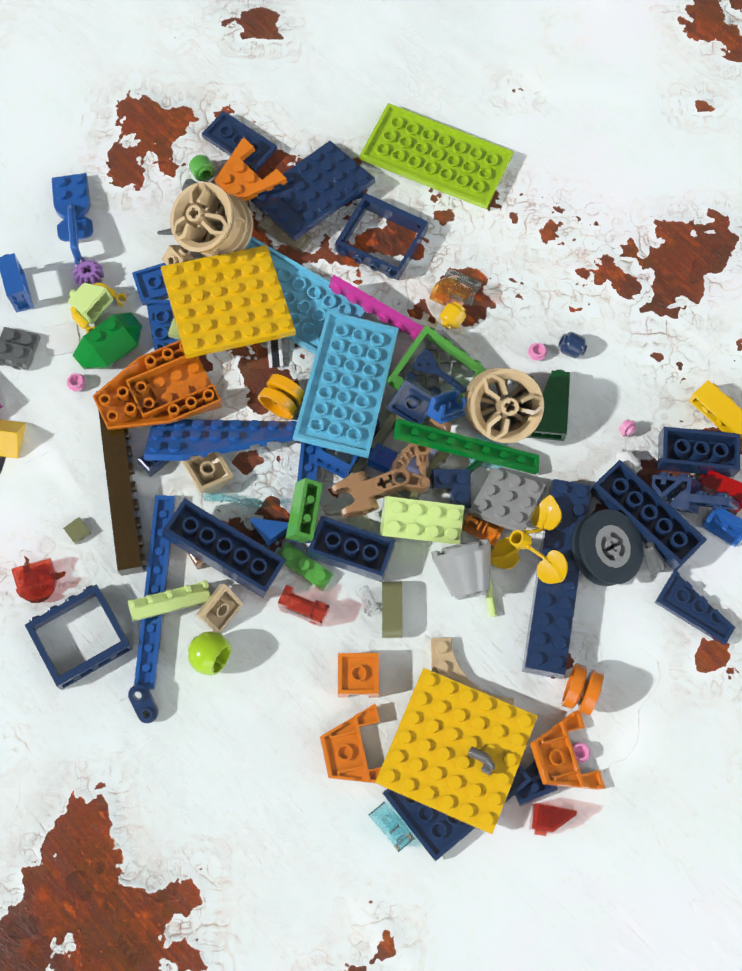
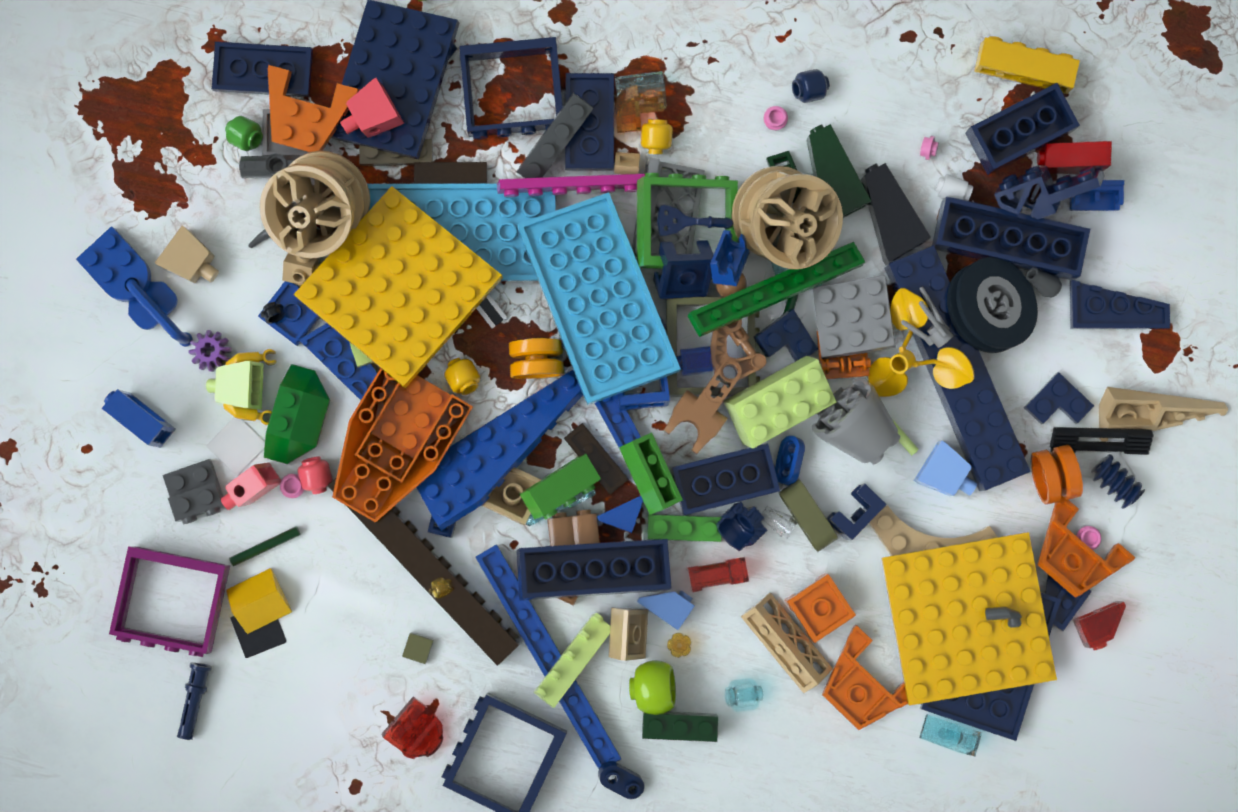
camera: 35 degrees left, 15 degrees up
none -> tan torso [155,226,219,283]
none -> coral torso [221,462,281,510]
none -> dark green bar [229,526,301,567]
none -> black plate [261,302,285,324]
none -> coral head [297,456,333,494]
none -> coral torso [340,78,404,137]
none -> dark brown tile [414,162,487,184]
none -> clear yellow plate [429,577,453,599]
none -> yellow head [444,358,480,395]
none -> dark grey plate [517,92,594,178]
none -> bright green brick [520,454,601,520]
none -> medium nougat brick [547,510,600,546]
none -> dark brown tile [564,423,629,495]
none -> dark blue plate [565,73,614,171]
none -> tan plate [614,152,640,175]
none -> medium blue slope [637,590,695,630]
none -> dark green brick [642,712,718,742]
none -> clear yellow plate [667,633,691,658]
none -> dark blue hair [716,501,768,551]
none -> clear light blue head [725,678,763,712]
none -> tan fence [741,593,833,693]
none -> blue plate [775,435,805,485]
none -> dark blue panel [826,483,887,540]
none -> black slope [861,163,931,266]
none -> light grey plant [901,287,953,348]
none -> light blue torso [913,441,978,496]
none -> dark blue plate [1024,372,1094,424]
none -> black container [1050,427,1154,455]
none -> dark blue piece [1091,454,1145,509]
none -> tan wedge [1099,387,1228,442]

